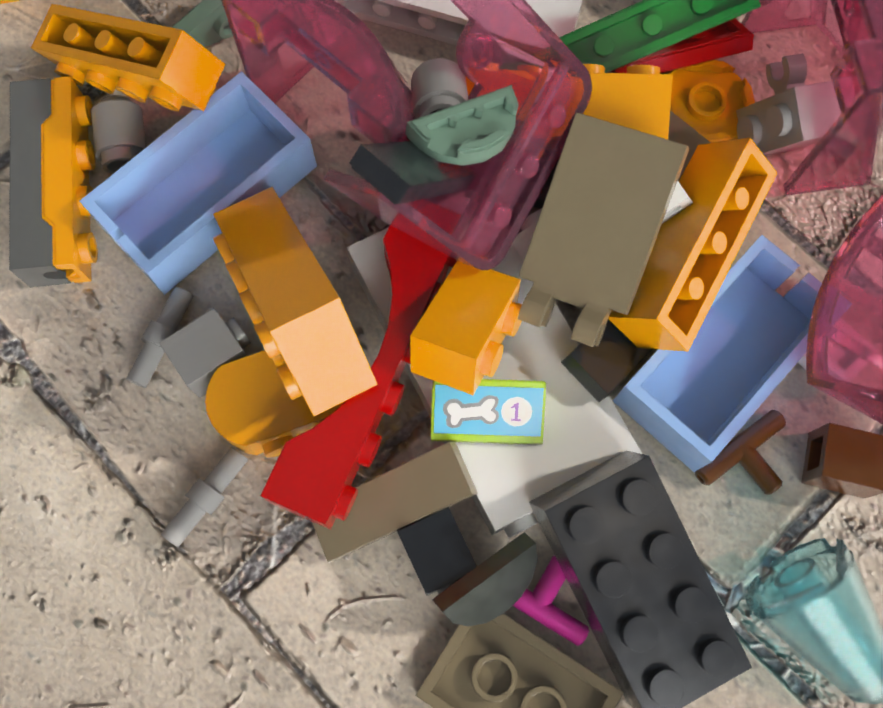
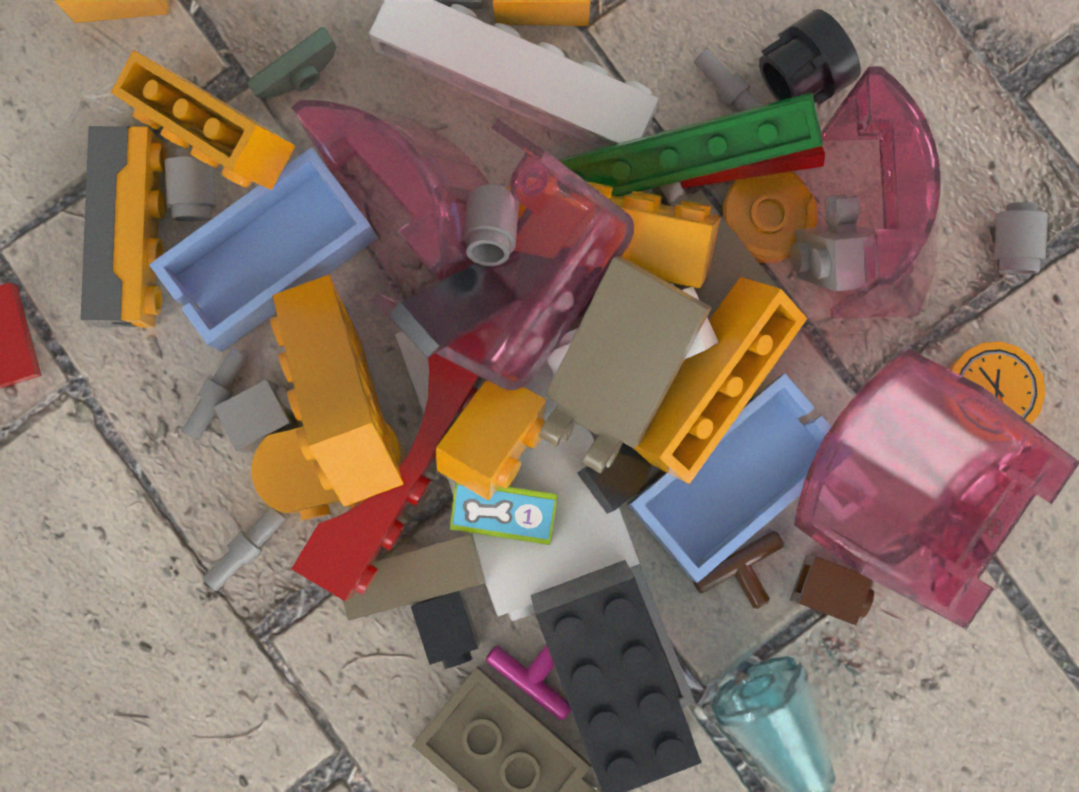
camera: 10 degrees right, 10 degrees up
sand green plate [405,85,518,166] -> none
pearl dark grey tile [432,532,538,627] -> none

